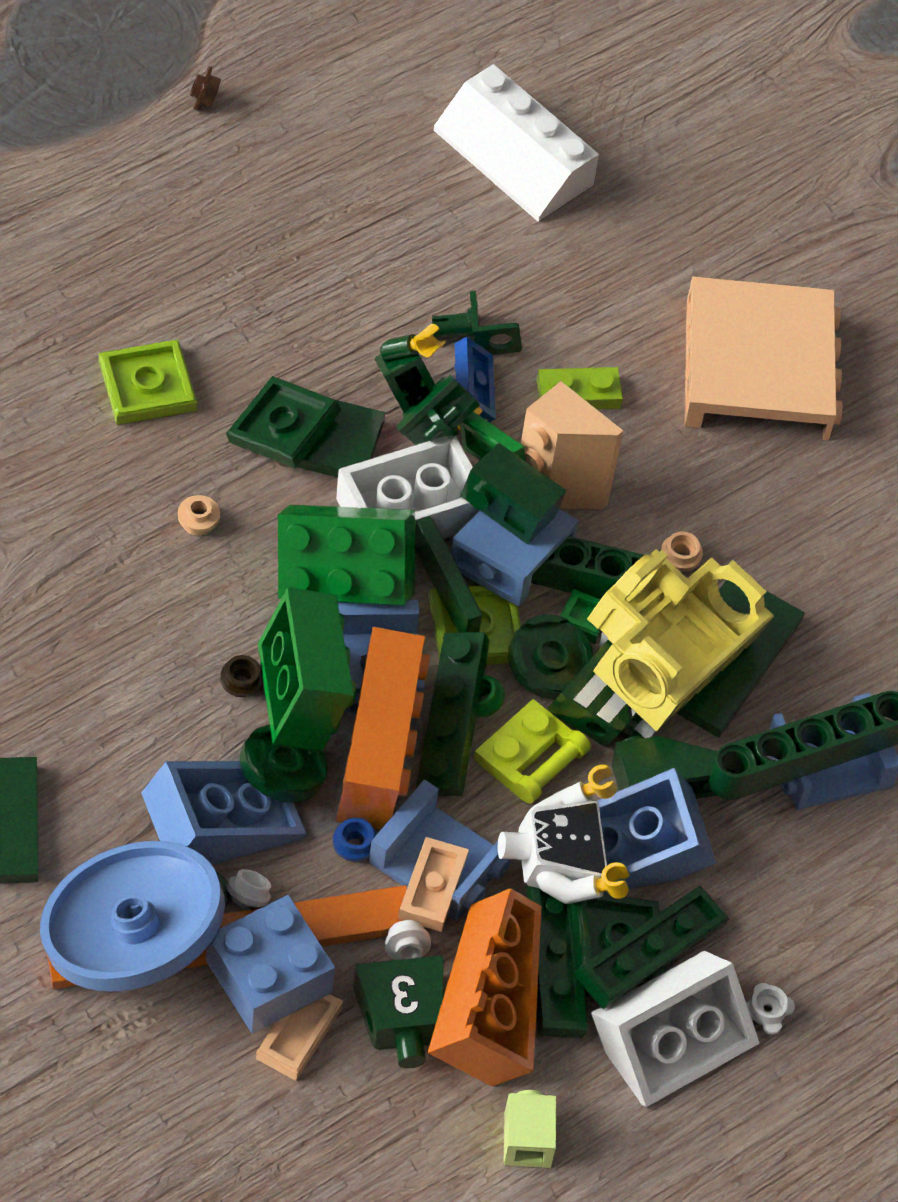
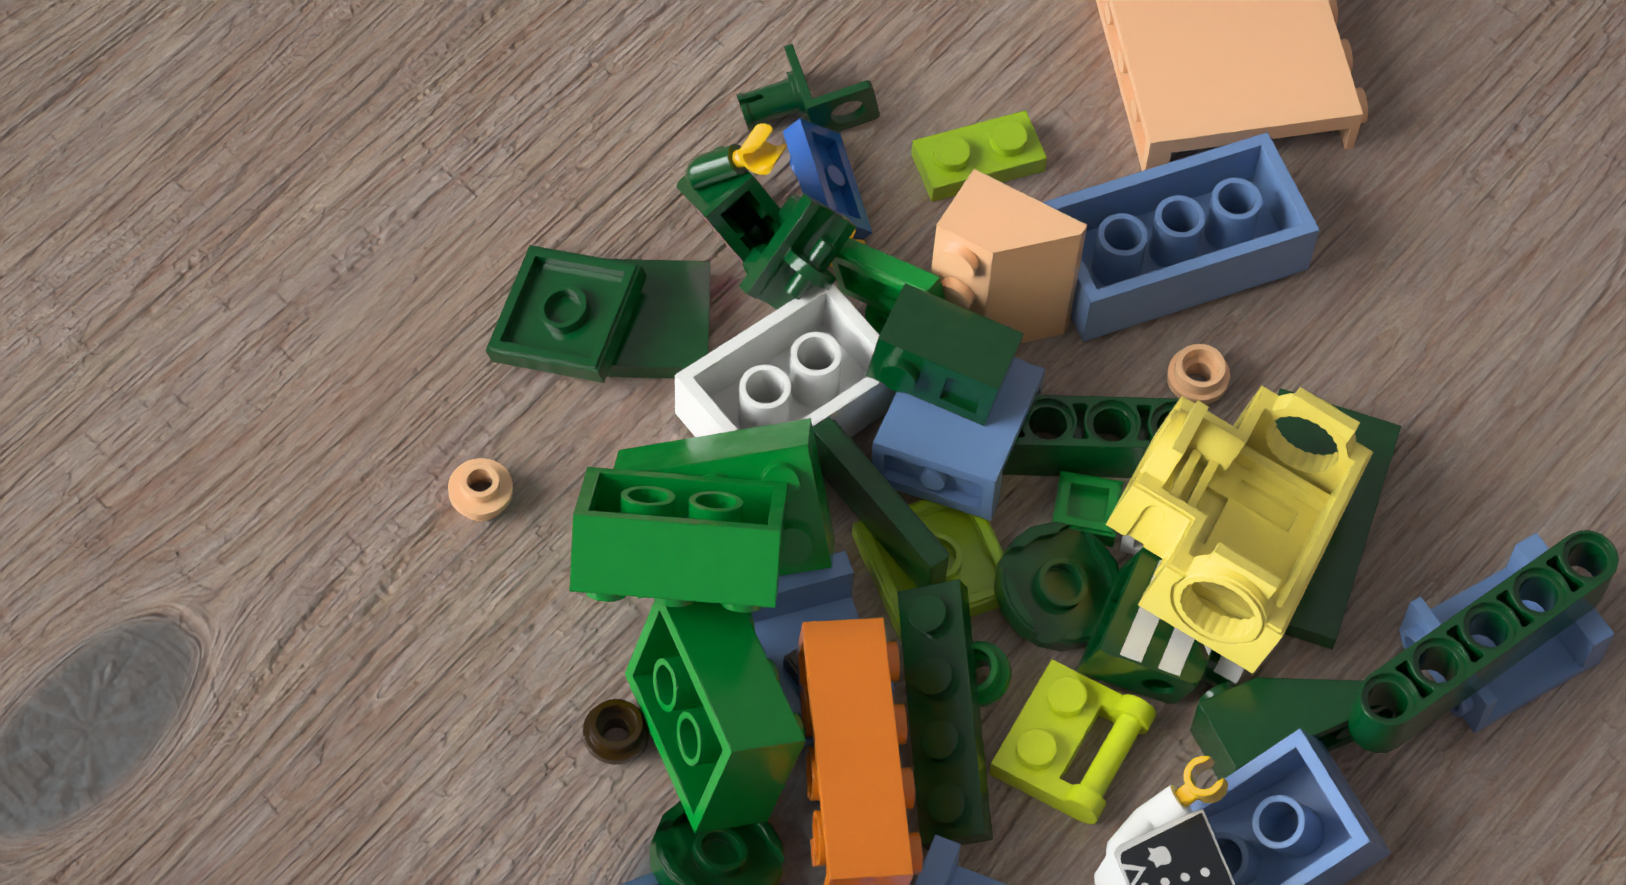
camera: 10 degrees left, 5 degrees up
lime tile [99,339,197,425] -> none
none -> green brick [569,467,788,613]
none -> medium blue brick [1042,132,1319,342]

